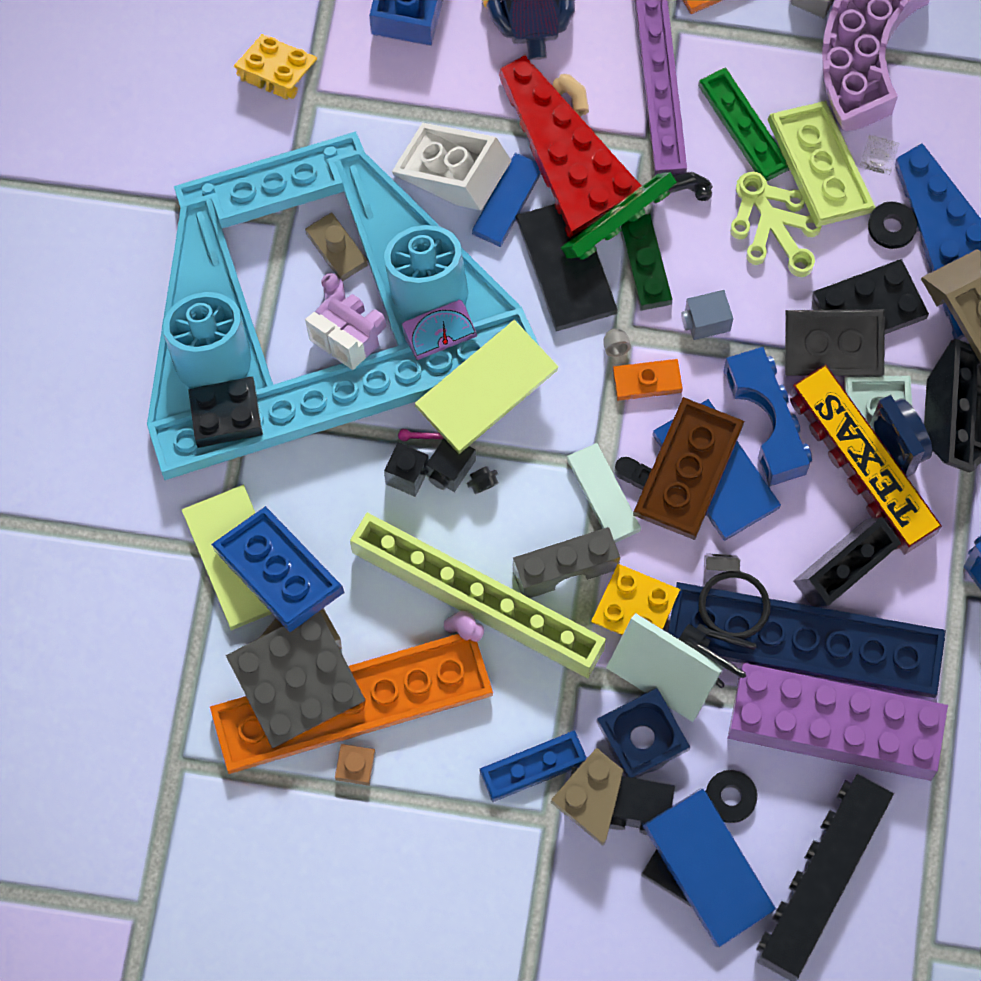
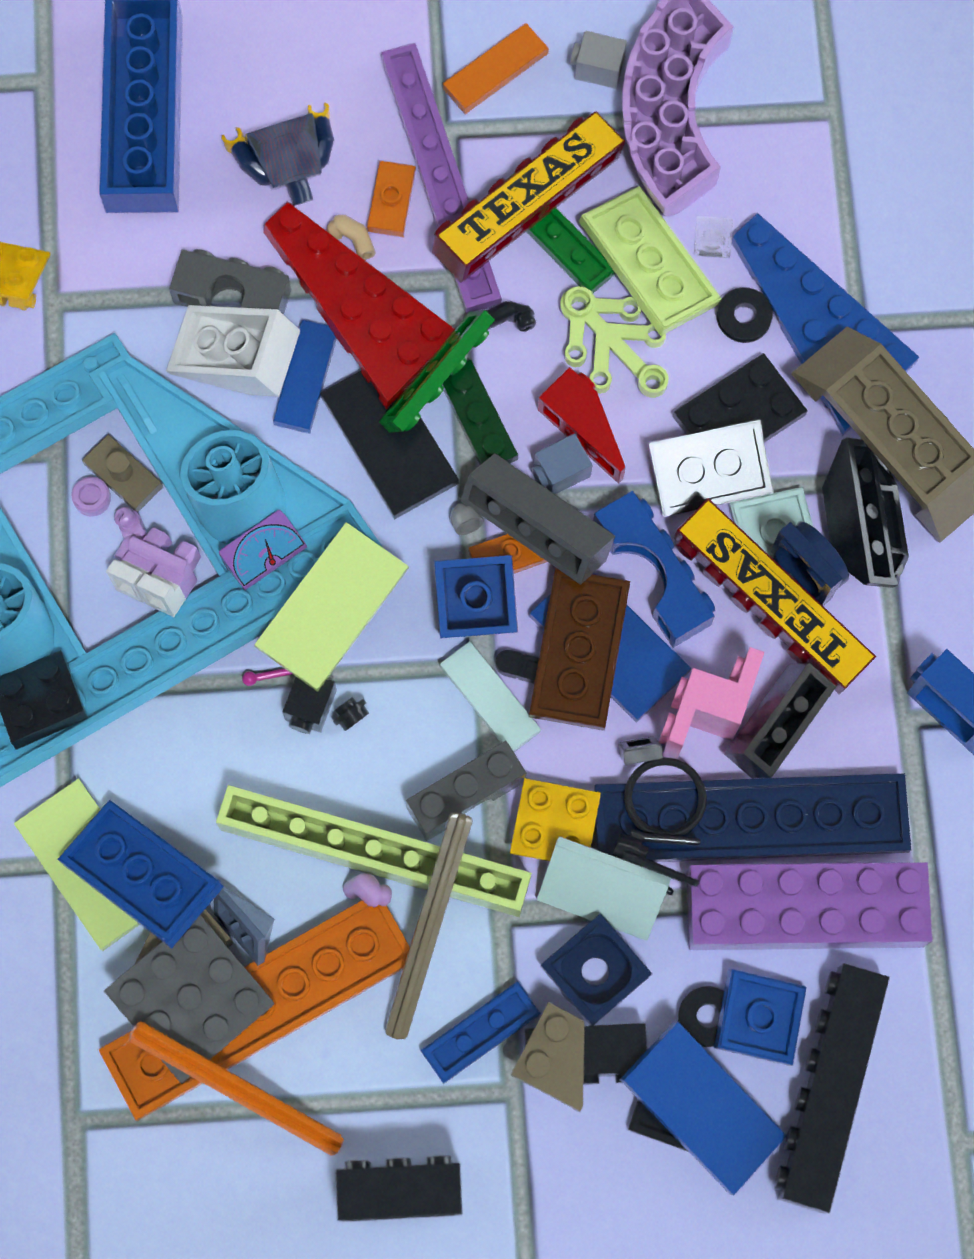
camera: 15 degrees left, 5 degrees up
medium nougat plate [335,744,376,786] -> none
black brick [384,442,429,497] -> none
none -> lavender tile [71,477,111,517]
none -> orange axle [129,1022,344,1156]
none -> dark grey arch [169,249,291,315]
none -> sand blue slope [214,887,275,965]
none -> black brick [336,1156,463,1222]
none -> orange plate [367,161,416,238]
none -> dark tan axle [385,812,473,1040]
none -> brick [431,111,626,283]
none -> blue brick [434,555,518,638]
none -> dark grey brick [461,454,615,585]
none -> red slope [538,367,626,484]
none -> bright pink bracket [659,647,765,759]
none -> blue tile [714,969,807,1066]

